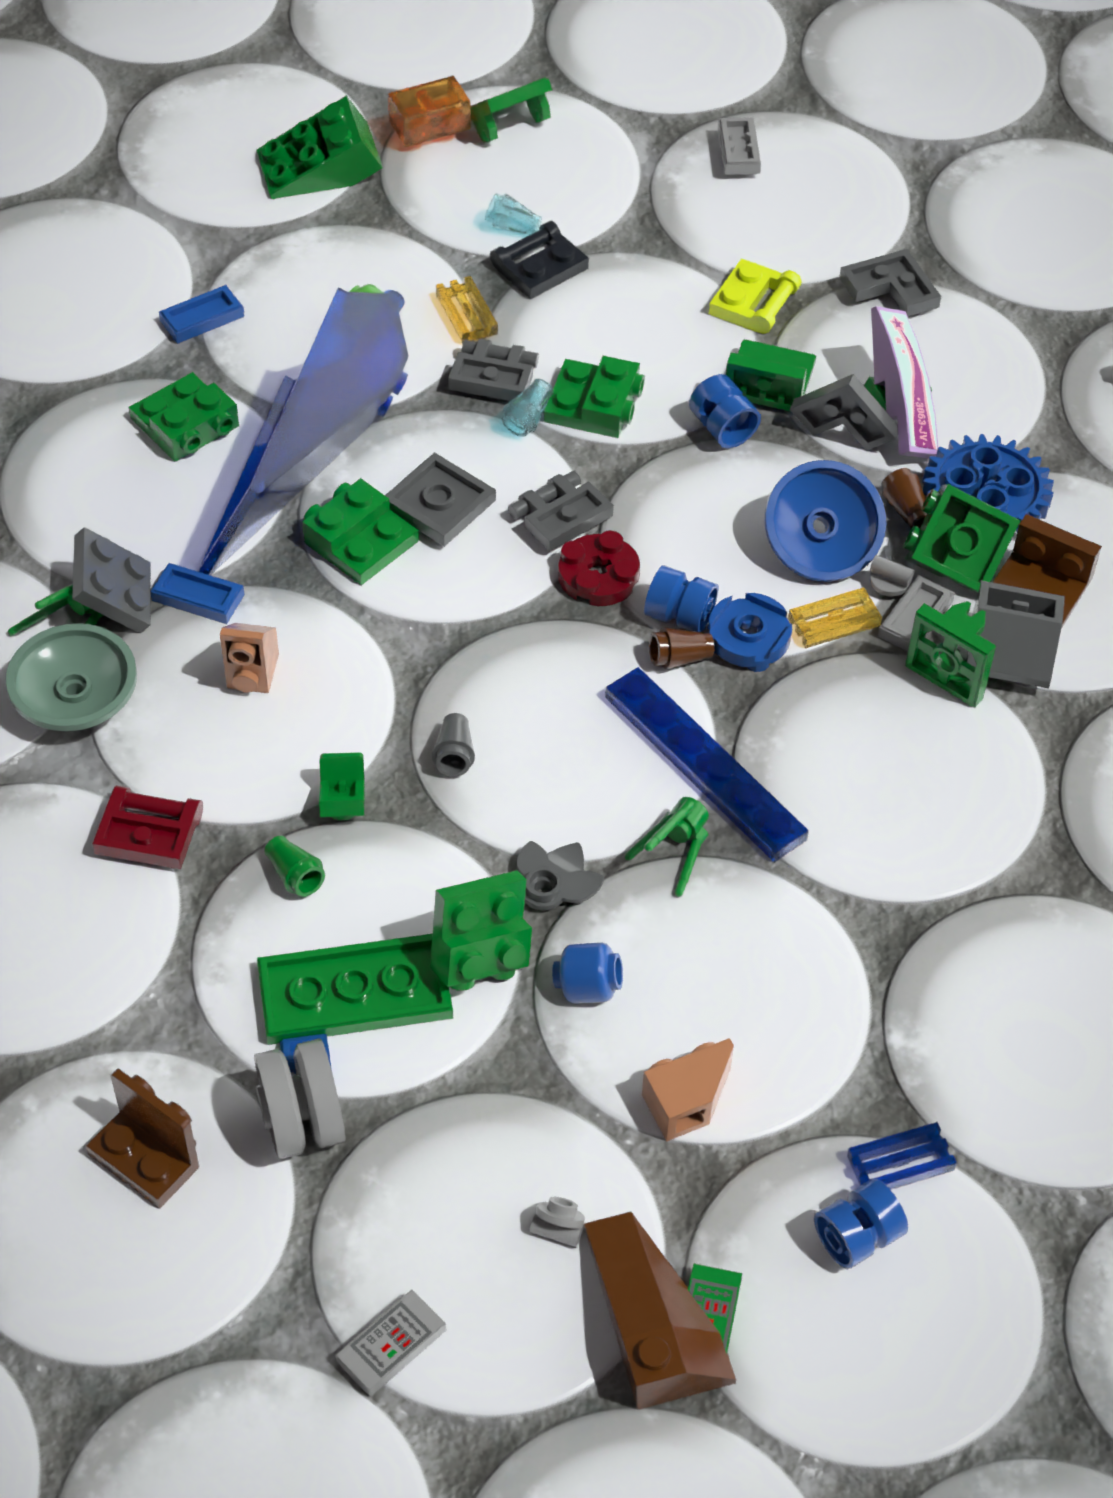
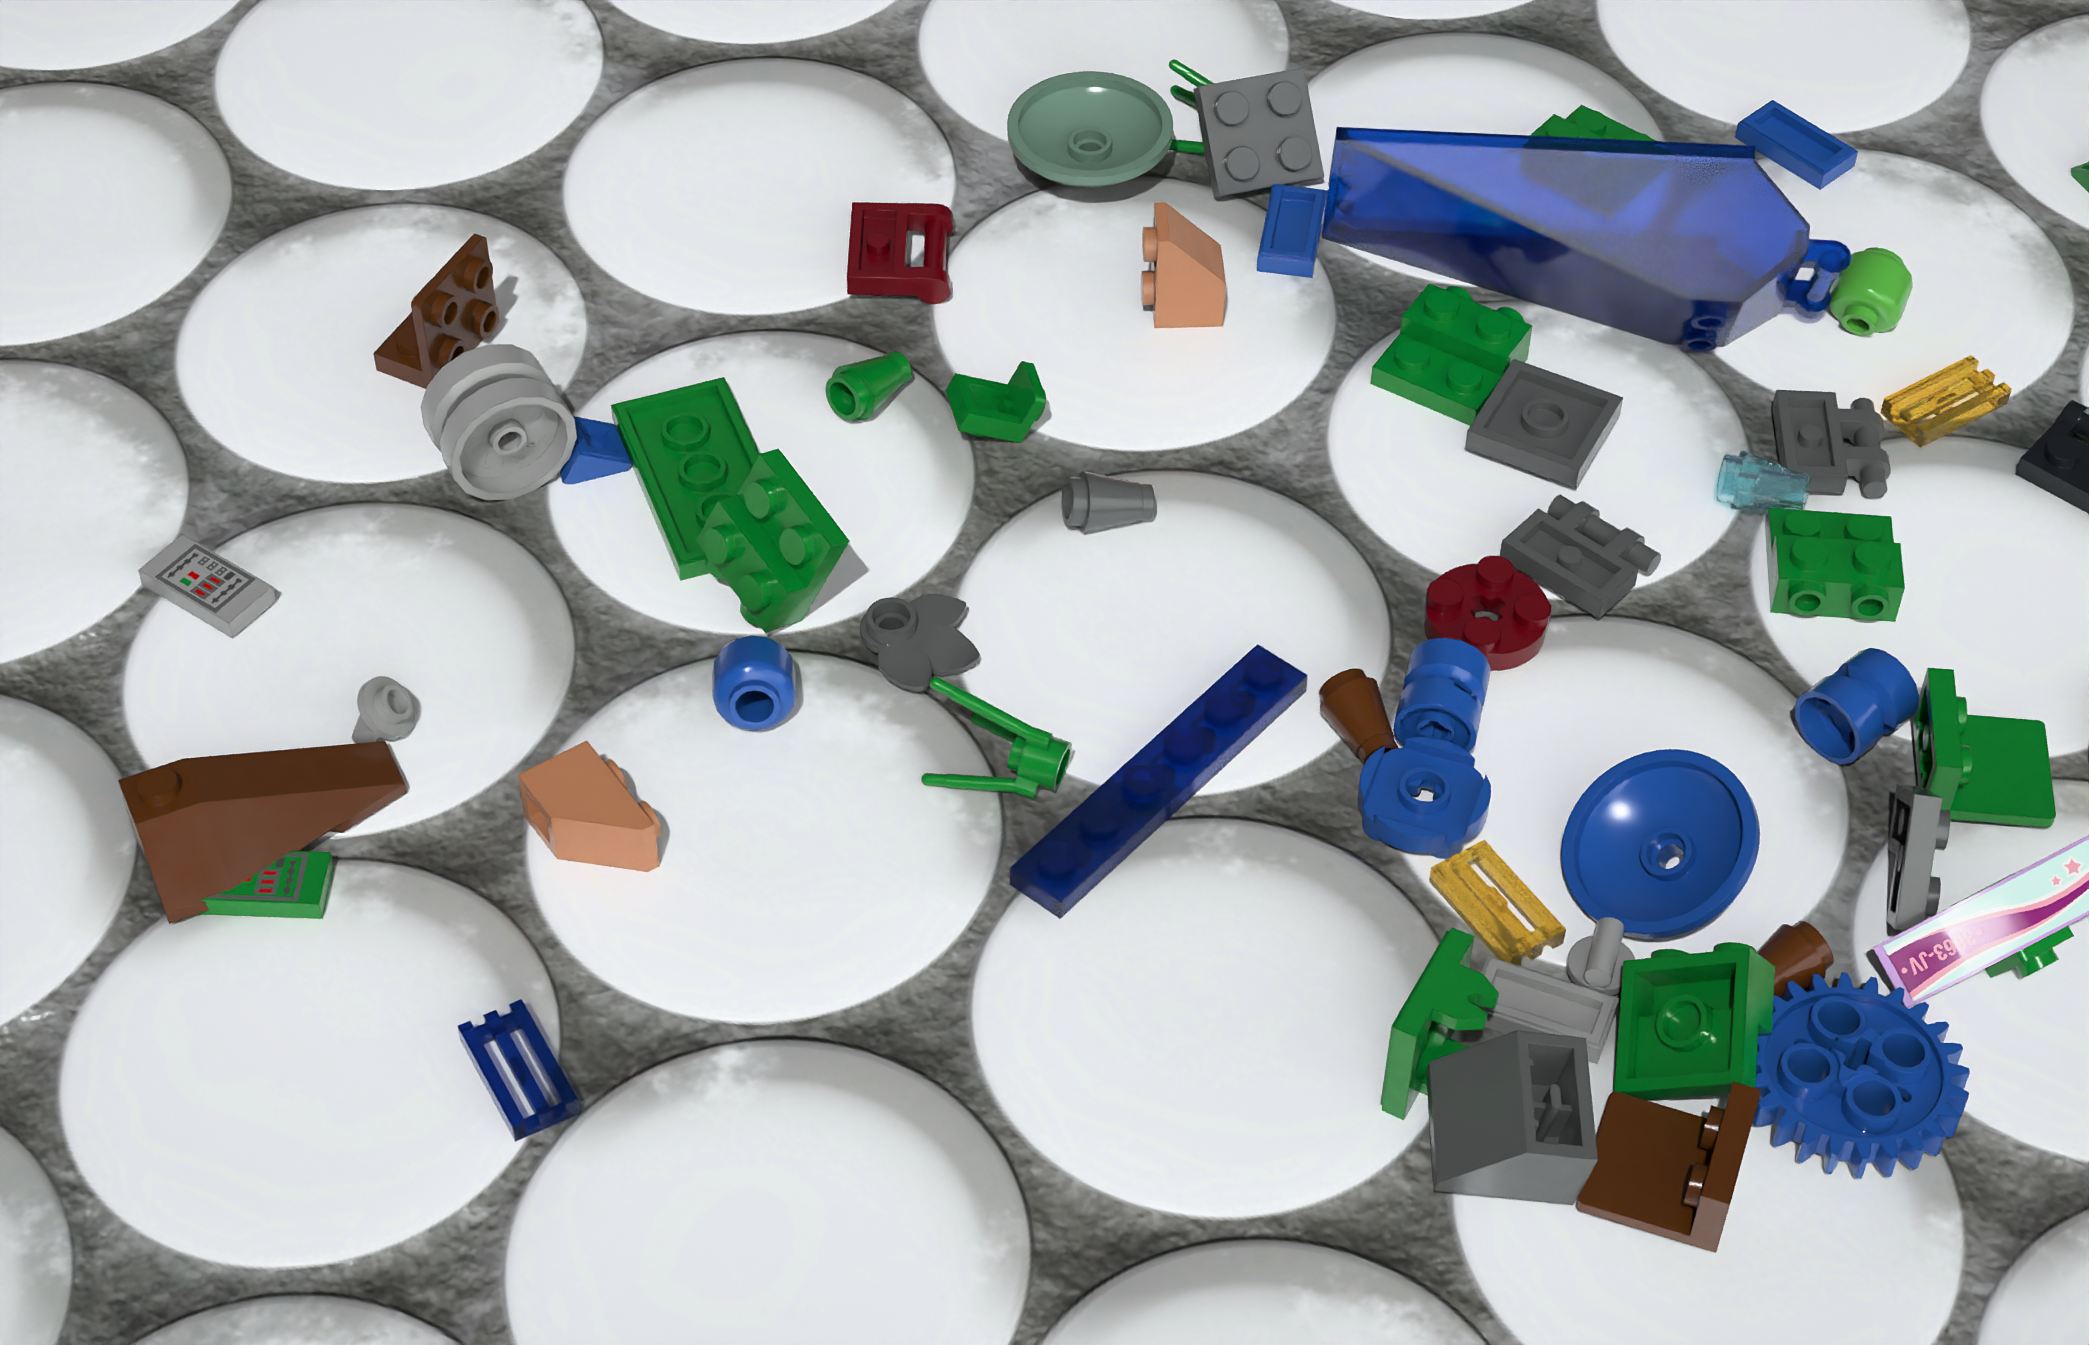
camera: 80 degrees right, 5 degrees down
blue wheel [814,1178,909,1269] -> none

